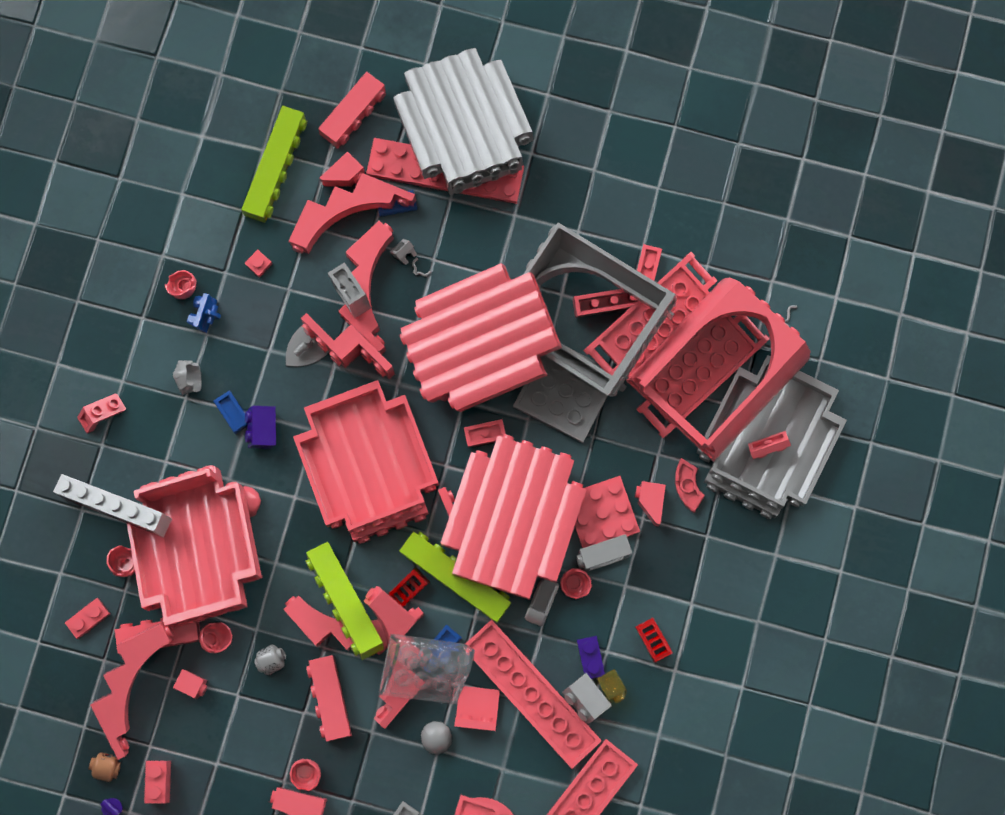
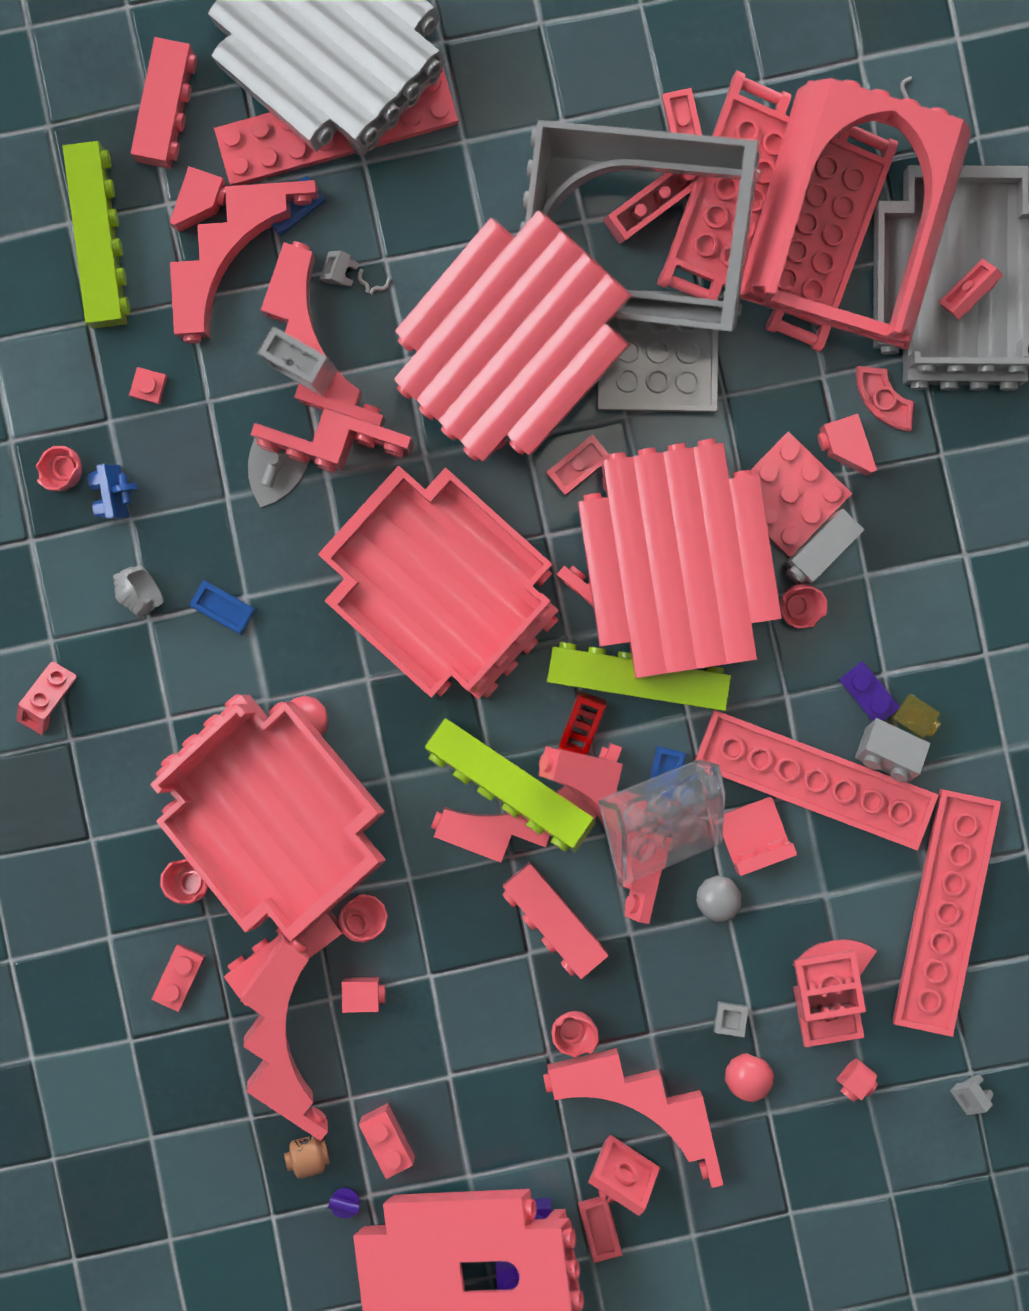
camera: 30 degrees left, 10 degrees up
brick [53,474,172,538] -> none
dark purple brick [245,406,276,449] -> none
light grey head [254,645,286,675] -> none
light grey animal [525,578,559,627] -> none
red slope [635,618,673,663] -> none

